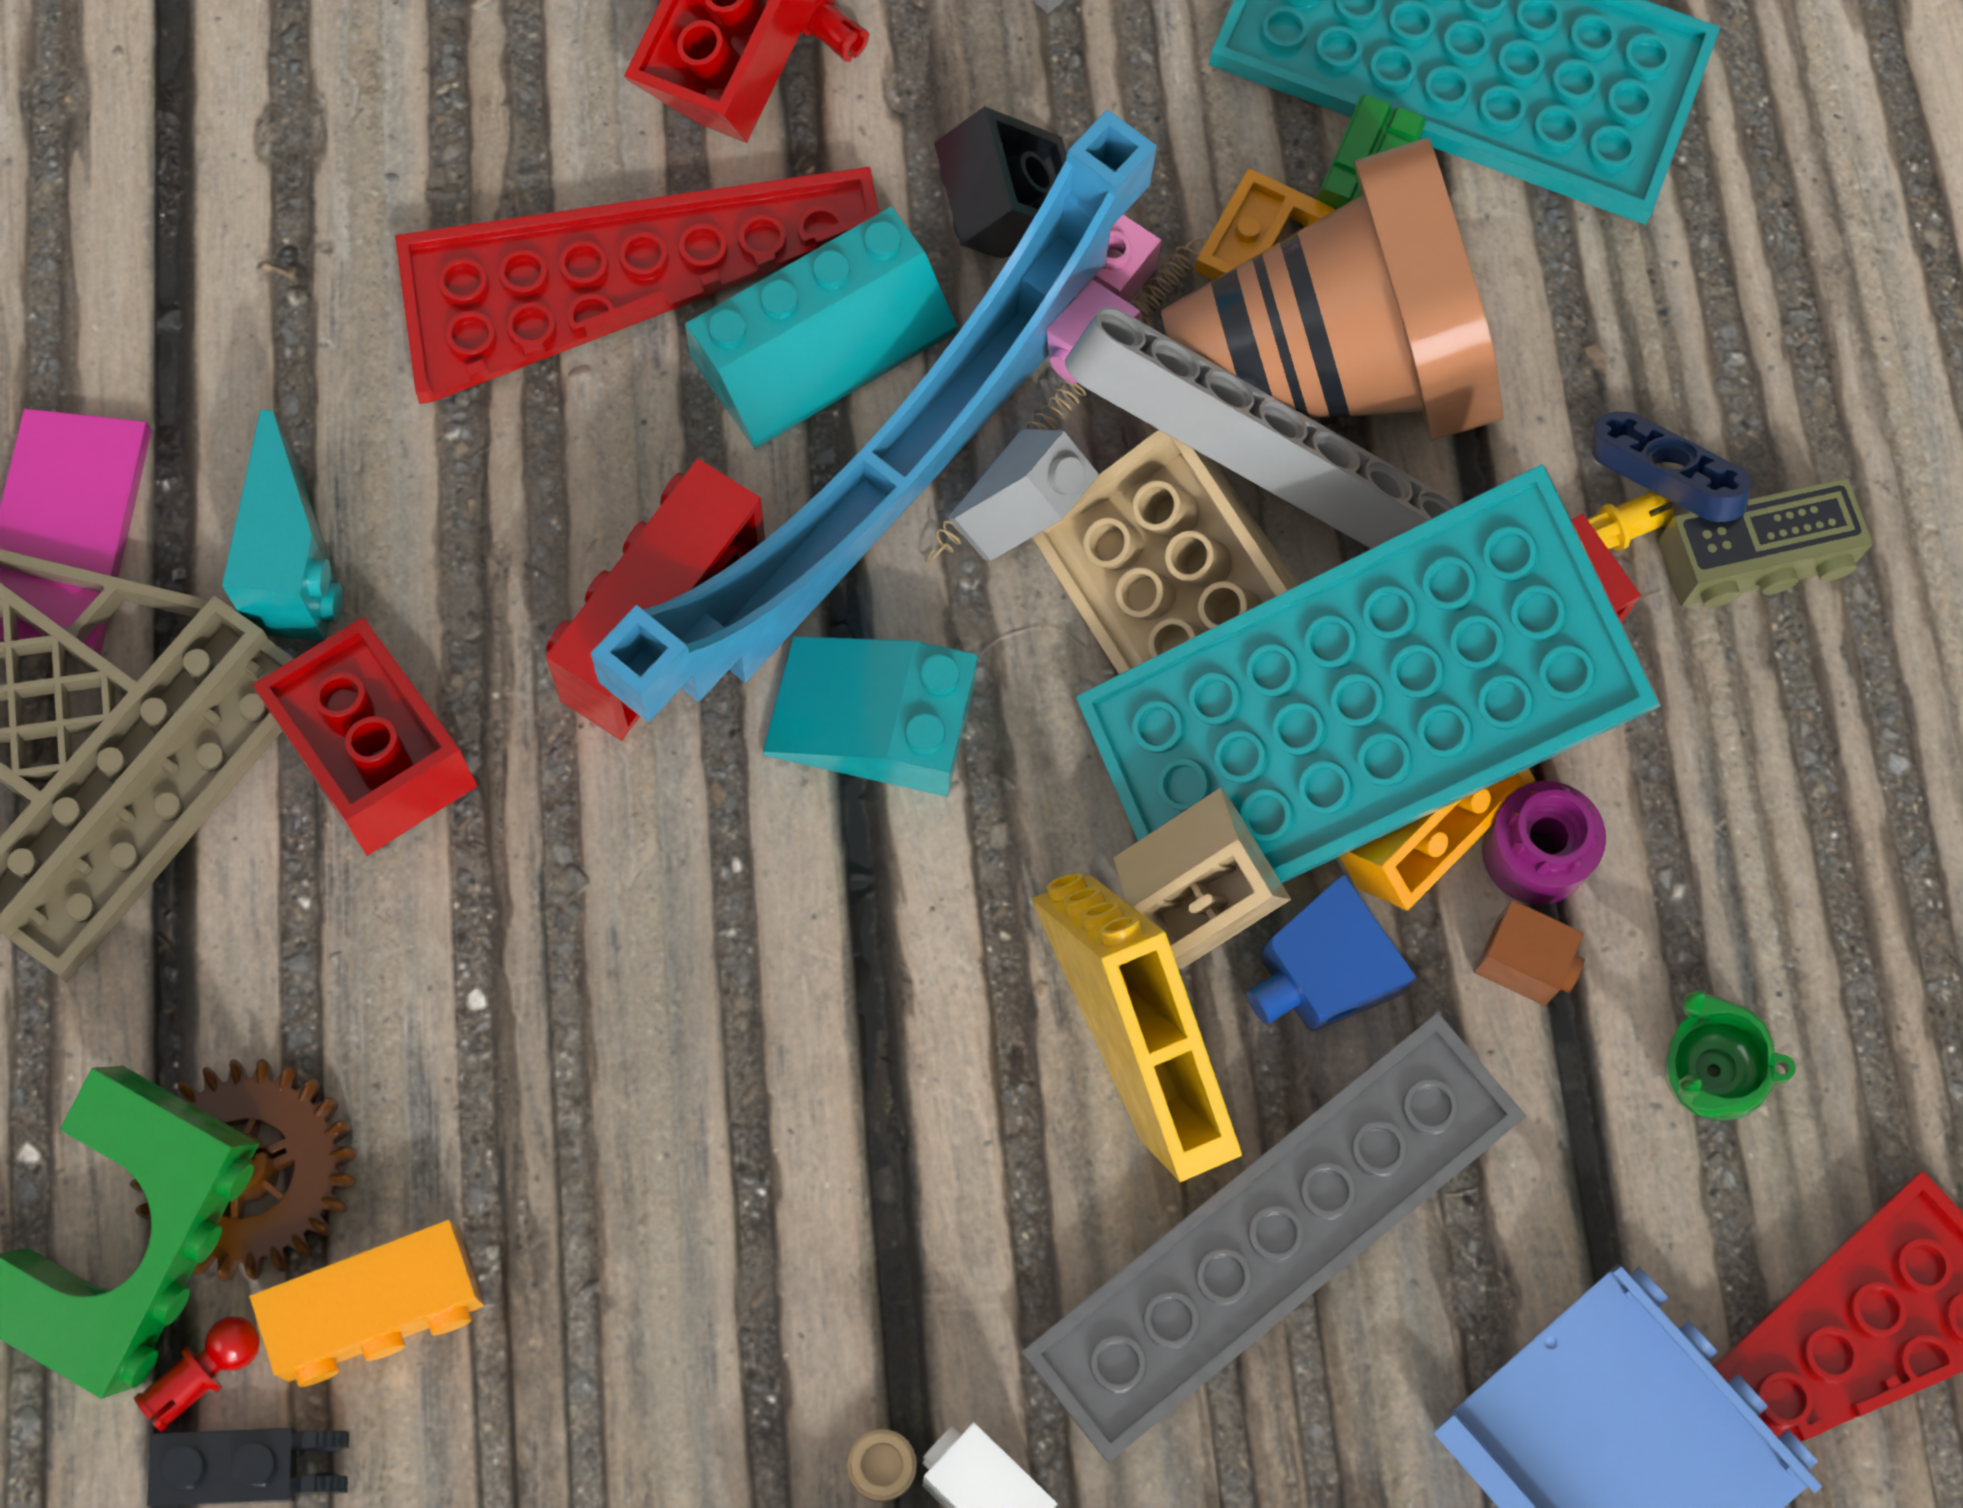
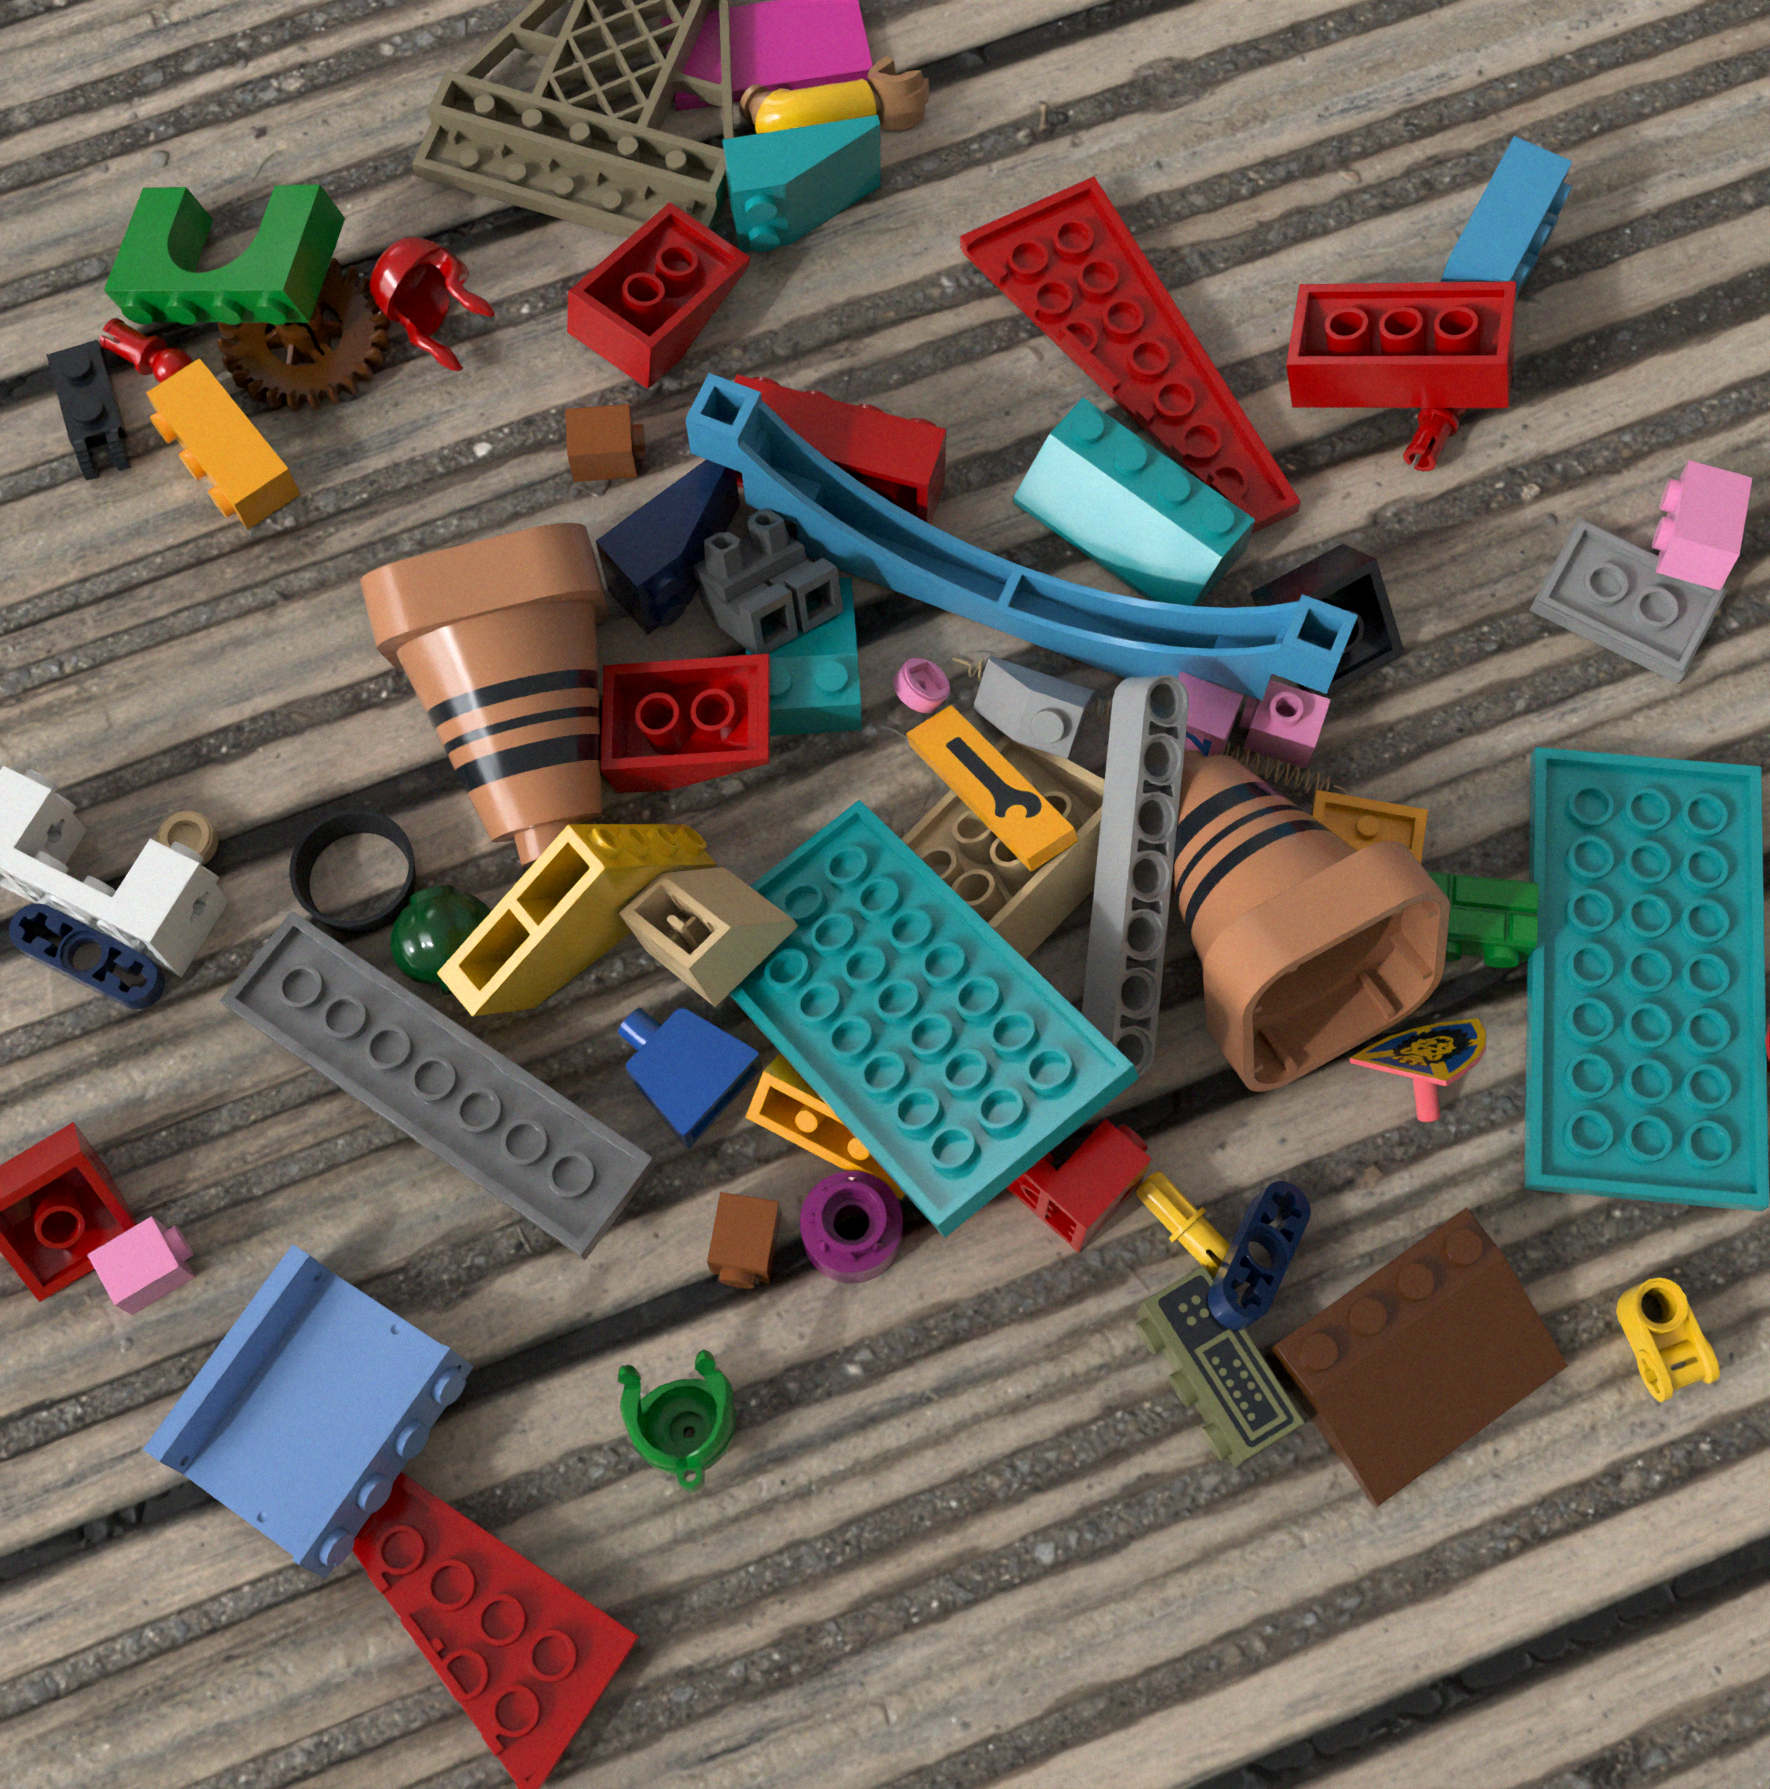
camera: 80 degrees right, 0 degrees up
none -> black tyre [289,809,416,933]
none -> nougat cone [360,523,610,867]
none -> red hair [369,236,495,372]
none -> dark green plant [390,885,491,995]
none -> dark orange brick [565,404,646,482]
none -> dark blue slope [596,459,740,635]
none -> red slope [600,653,771,793]
none -> dark grey hips [692,508,843,654]
none -> piece [739,56,930,134]
none -> bright pink tile [893,658,950,713]
none -> light orange tile [906,705,1078,872]
none -> reddish brown slope [1265,1207,1567,1507]
none -> shield [1350,1018,1486,1122]
none -> yellow piece [1616,1277,1720,1402]

